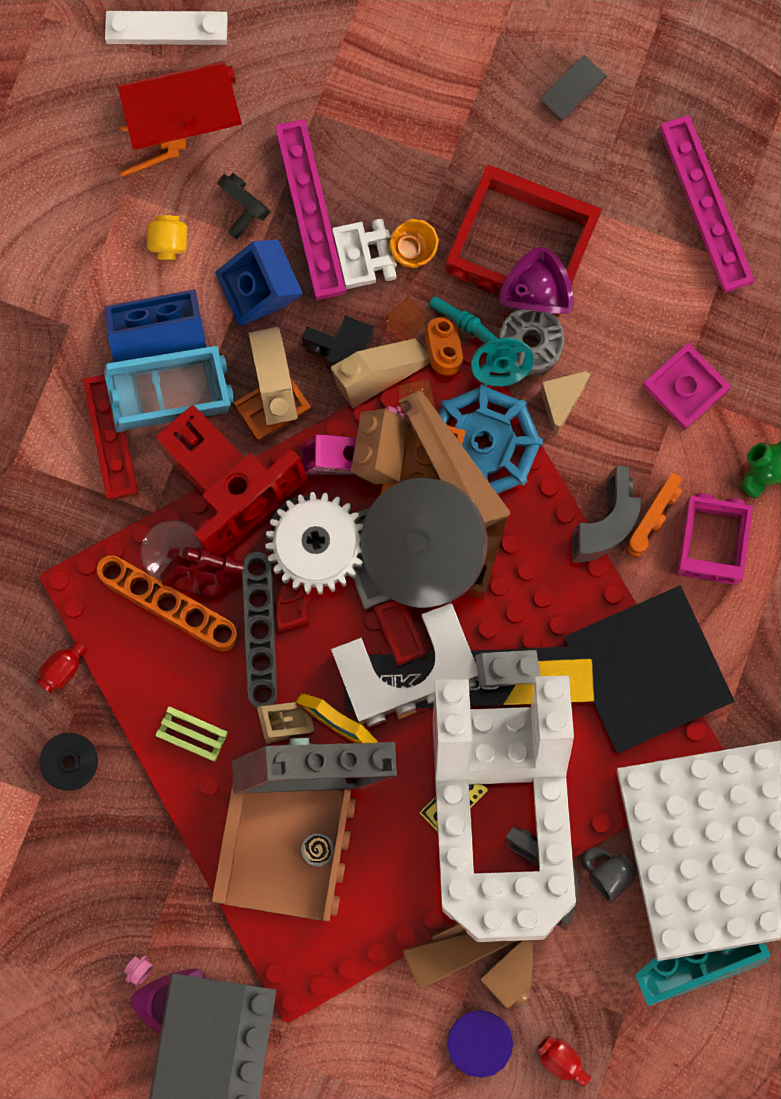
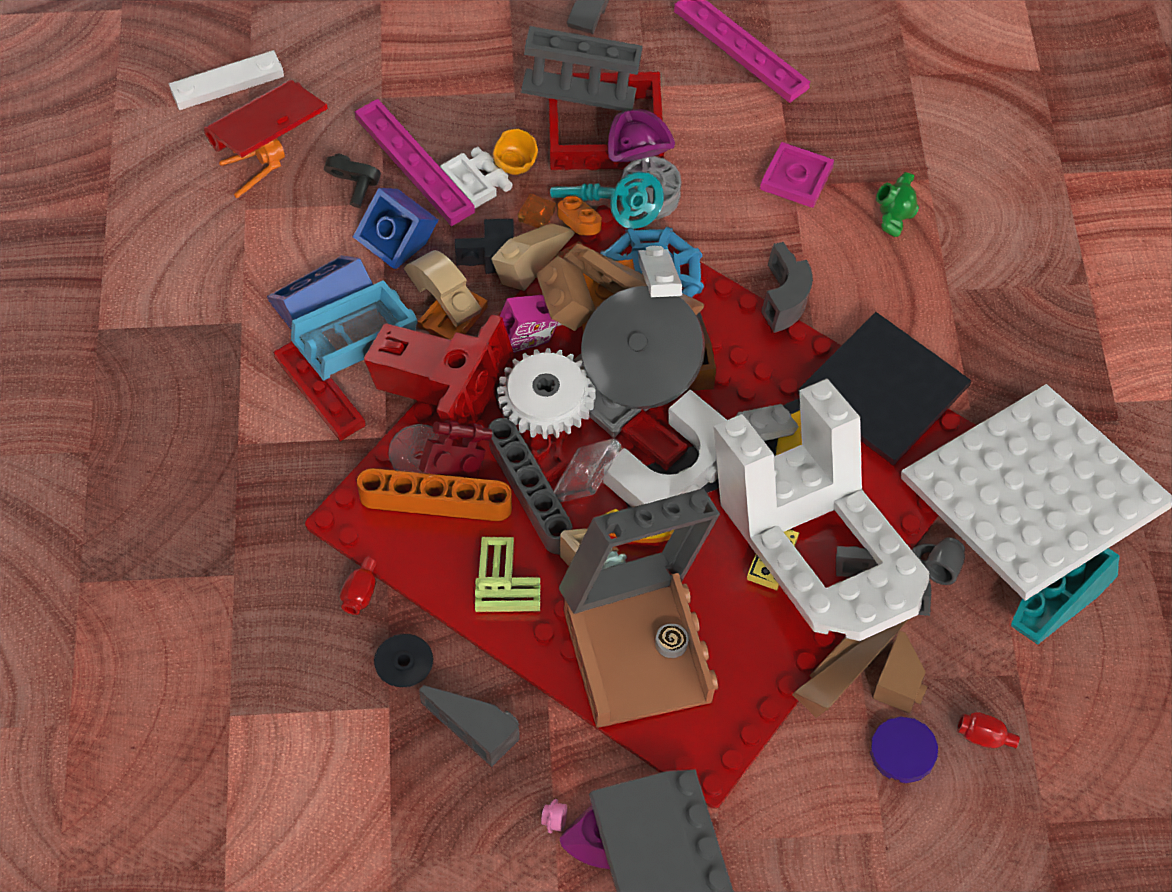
camera: 20 degrees left, 20 degrees down
yellow head [147,215,187,260] -> none
tan slope [540,371,591,435] -> none
orange plate [627,472,683,558] -> none
dark pink window [676,493,753,585] -> none
none -> dark grey slope [419,685,520,767]
none -> yellowish green tile [478,537,514,591]
none -> dark grey fence [521,26,643,111]
none -> clear tile [553,438,621,502]
none -> white plate [638,246,682,297]

